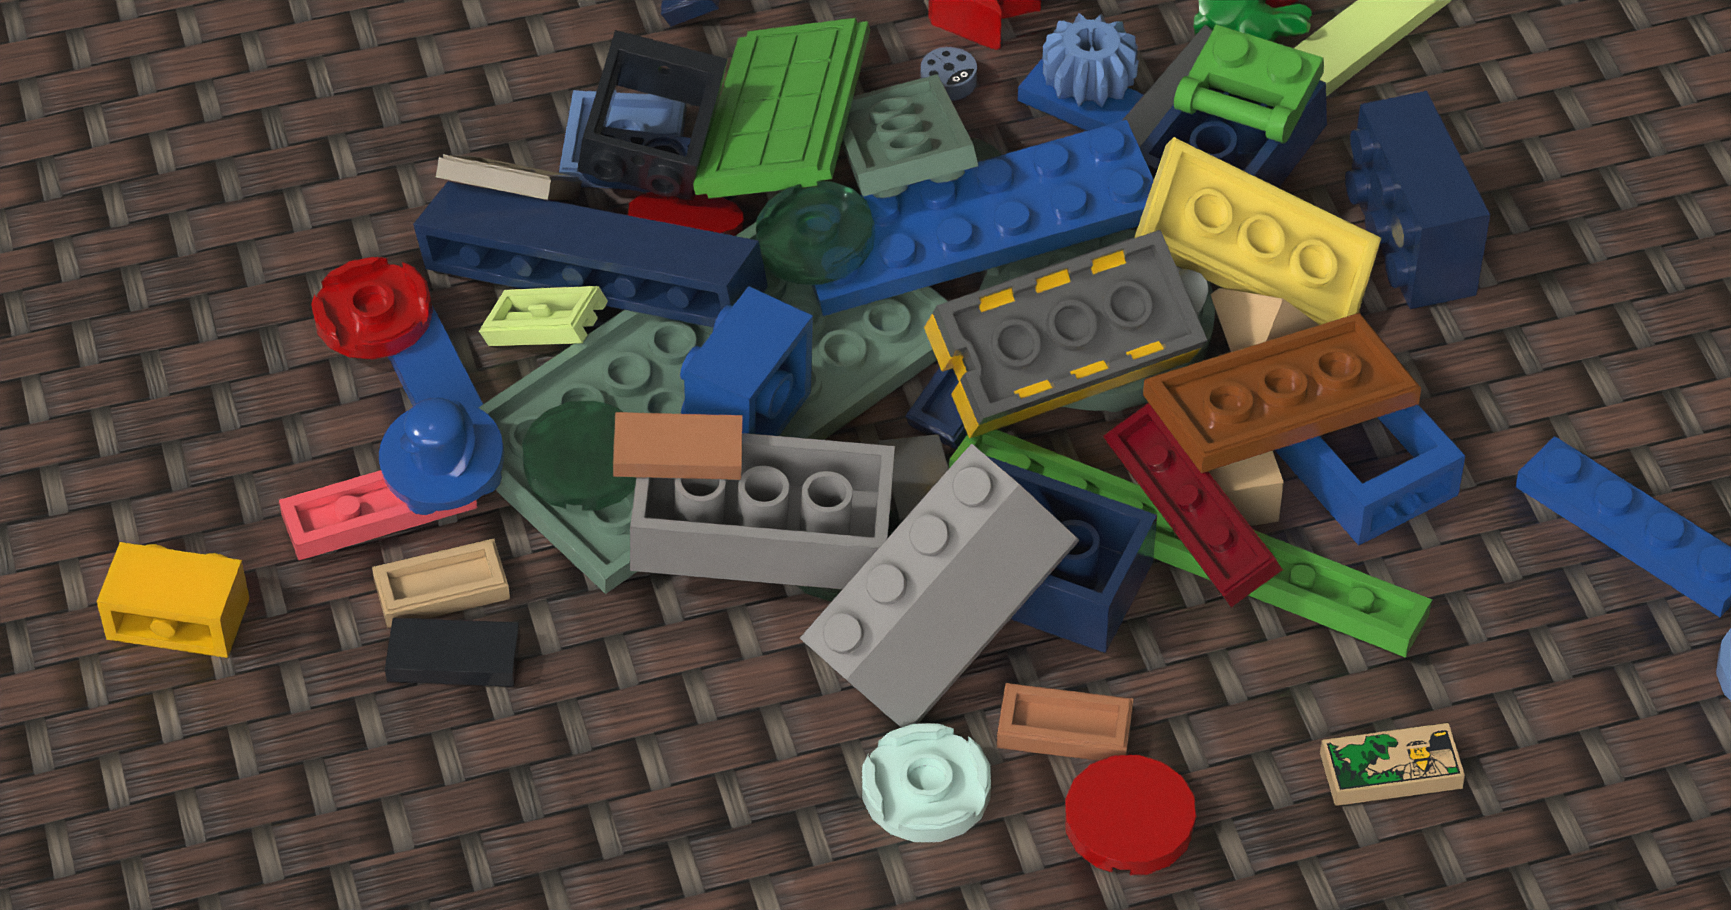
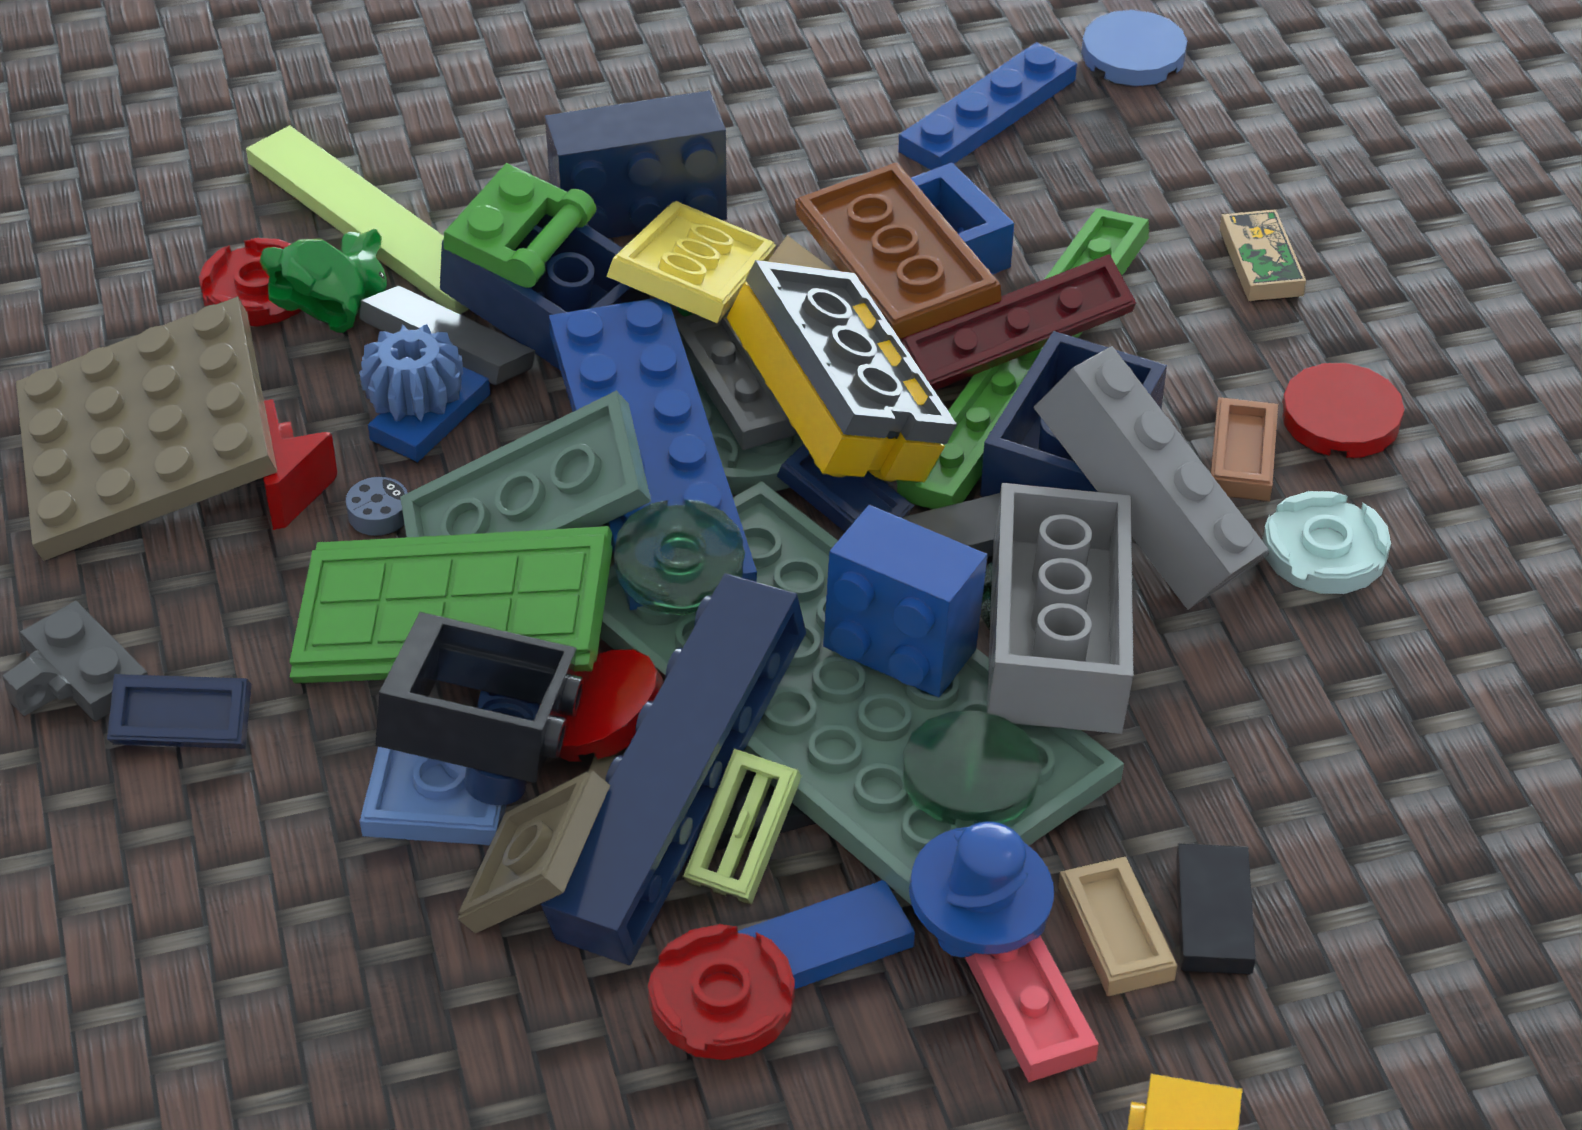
camera: 90 degrees left, 5 degrees down
nougat tile [613,412,742,480] -> none

